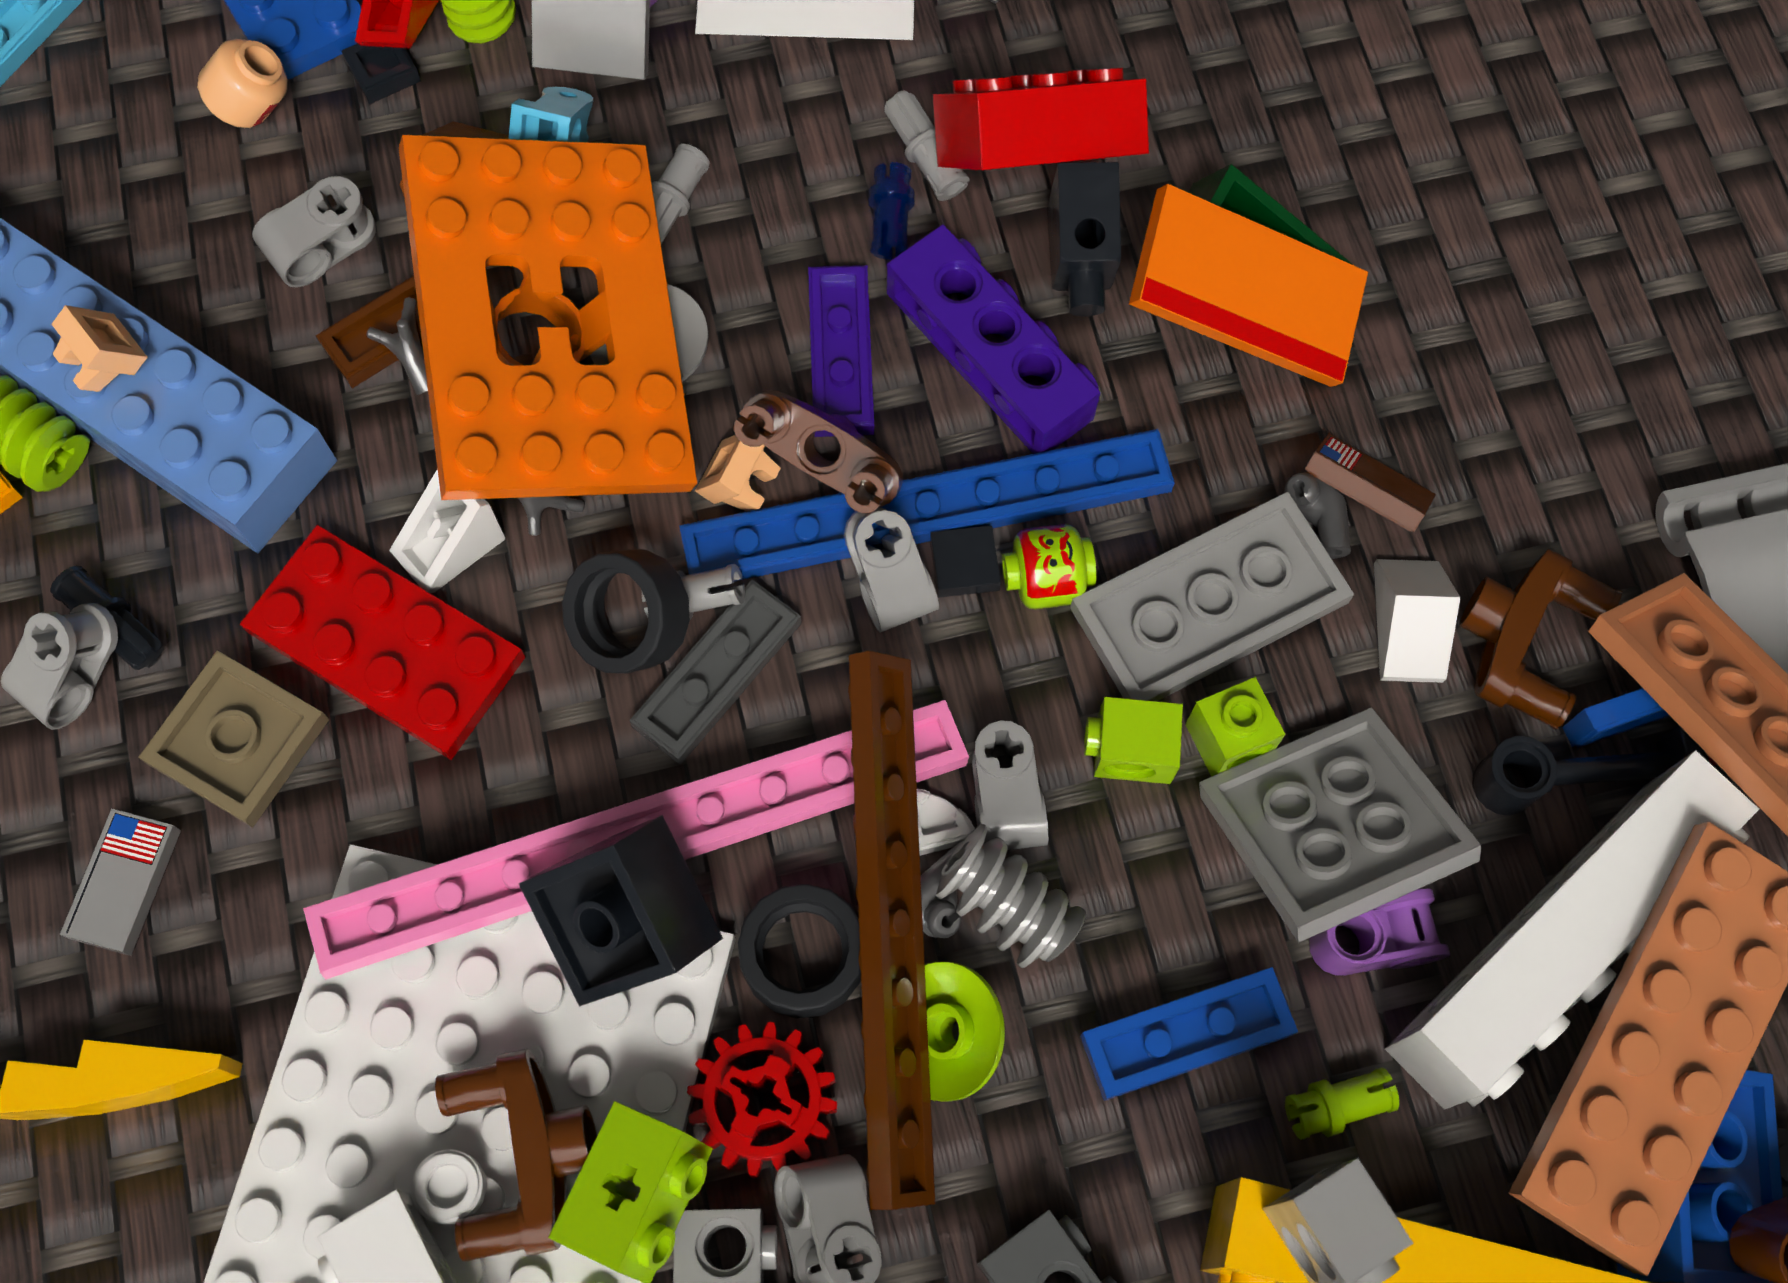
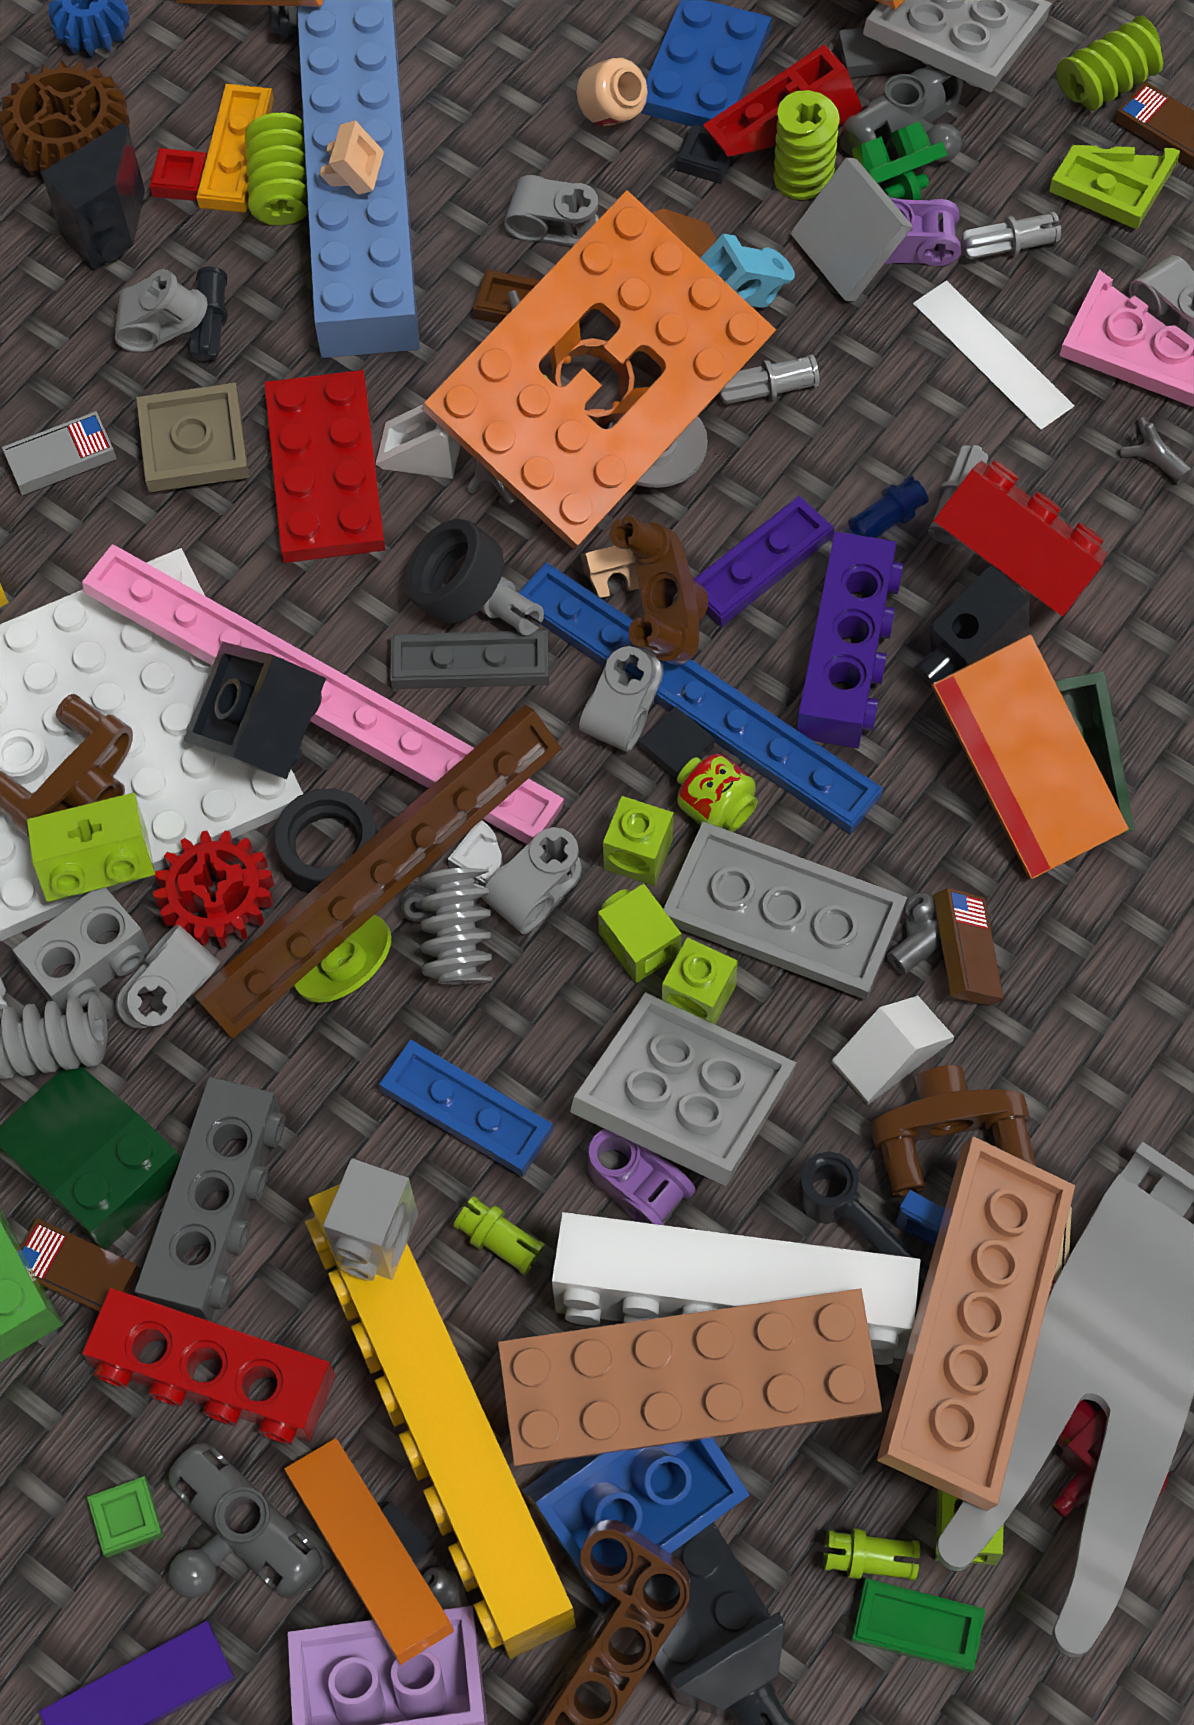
camera: 55 degrees right, 5 degrees down
none -> lime brick [603,796,673,886]

